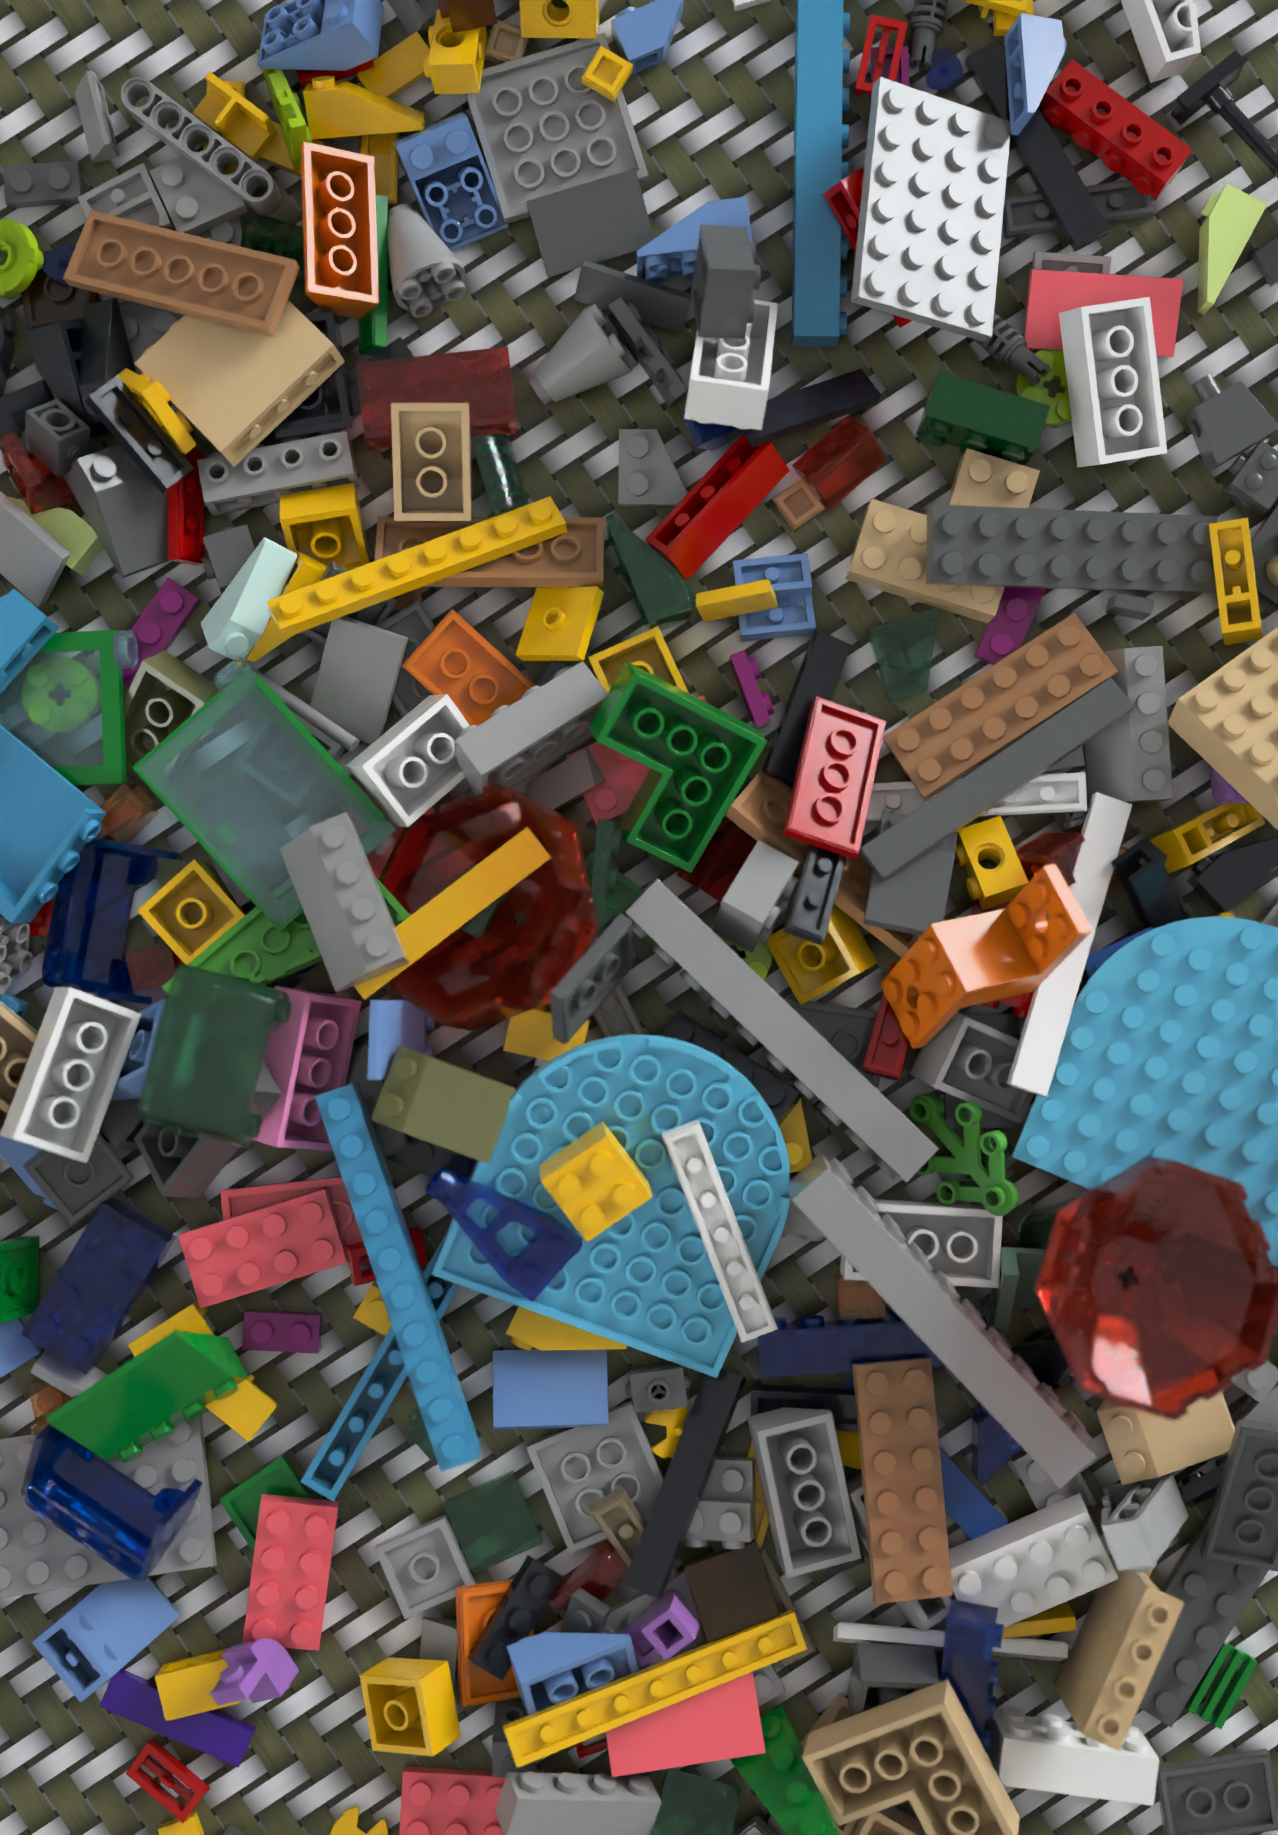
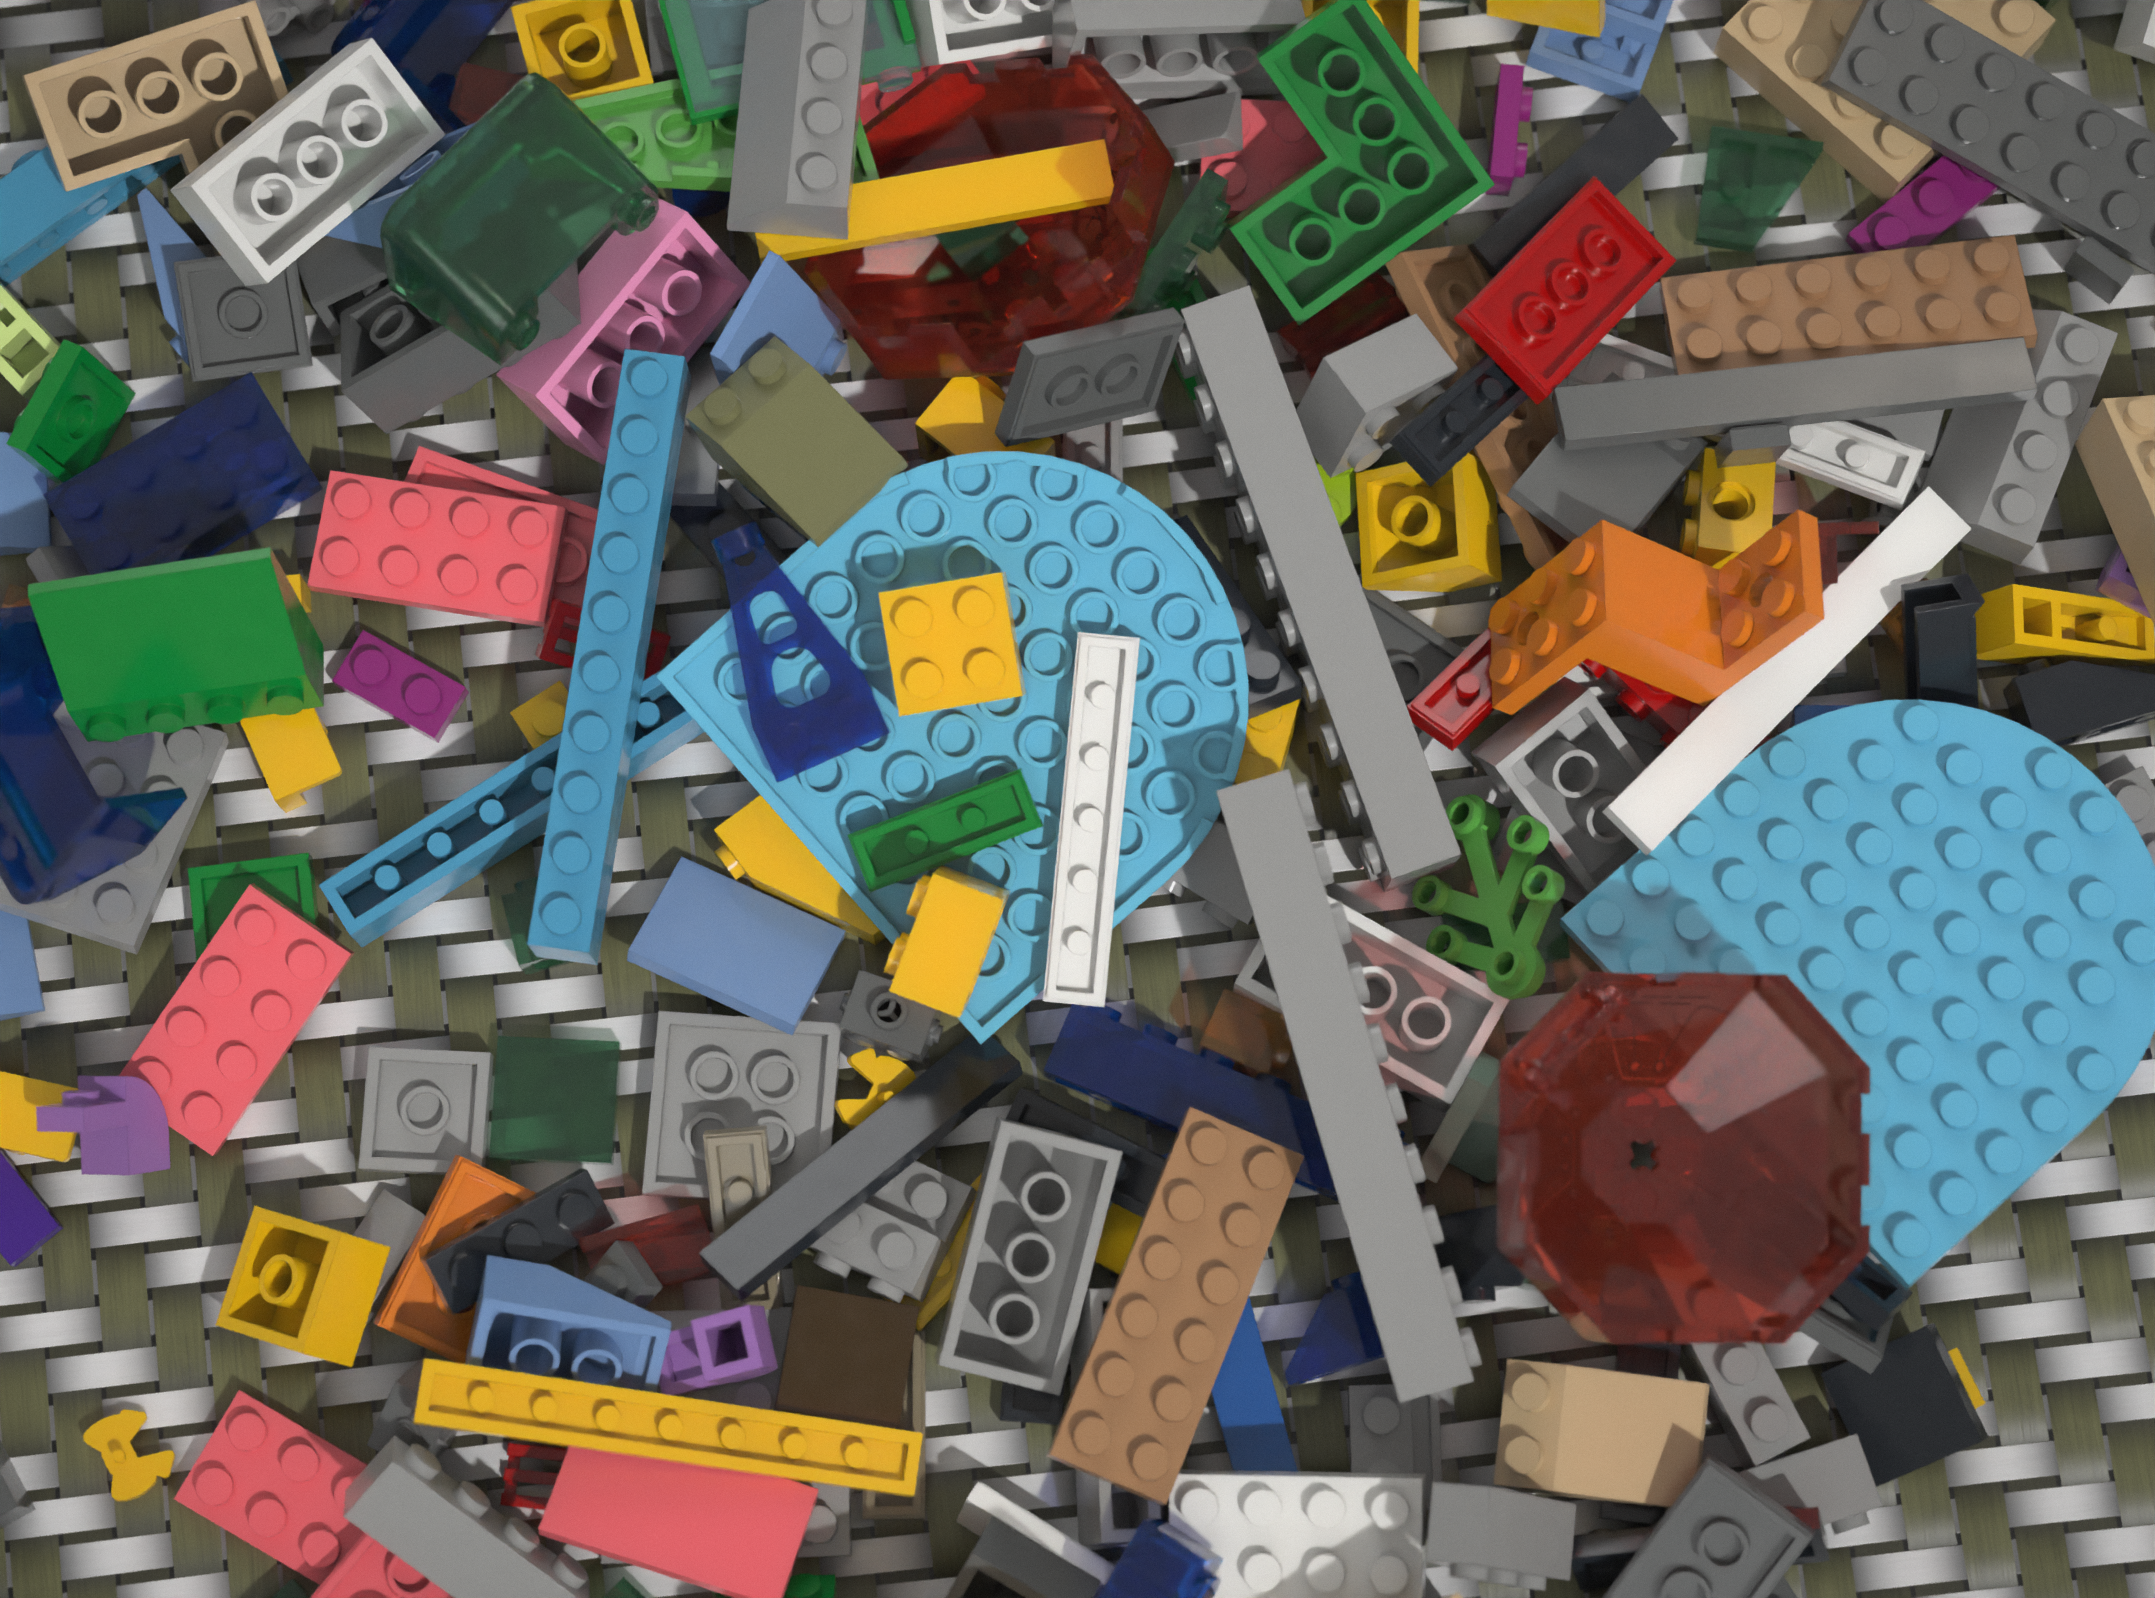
camera: 30 degrees right, 10 degrees down
none -> green tile [848,768,1043,892]
none -> yellow brick [884,865,1010,1018]
none -> dark grey tile [1714,423,1791,468]

